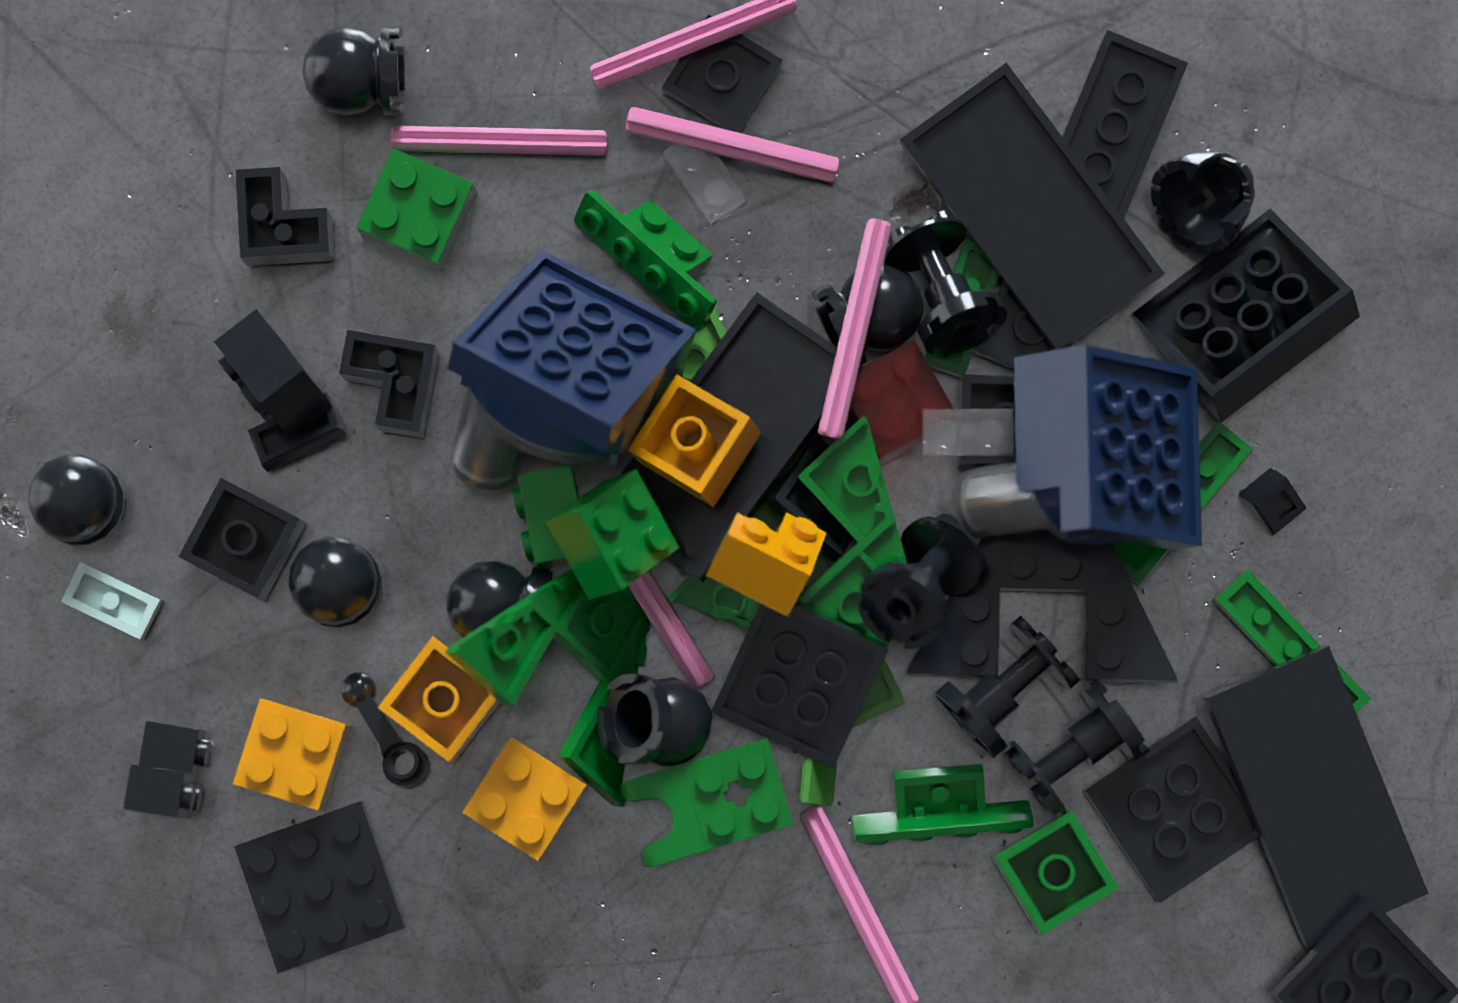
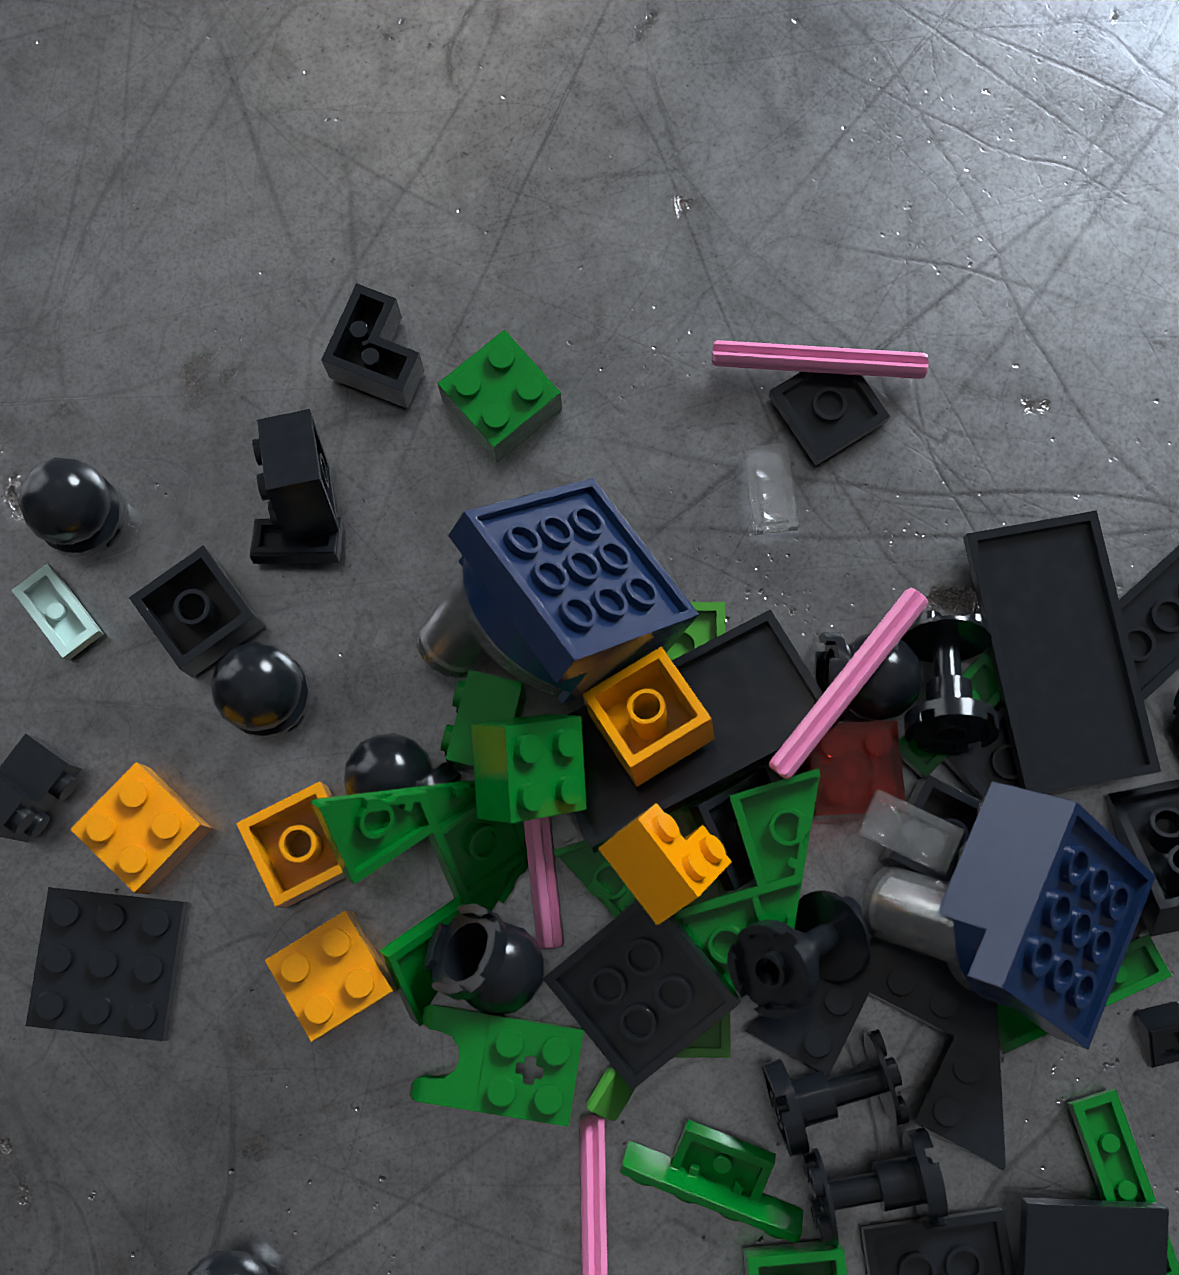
camera: 25 degrees right, 5 degrees down
black tile [302,26,405,115] -> none
black brick [339,330,439,438] -> none
black piece [341,672,429,788] -> none
bright pink axle [390,126,608,156] -> none
green bracket [574,190,717,332] -> none
bright pink axle [625,107,839,182] -> none

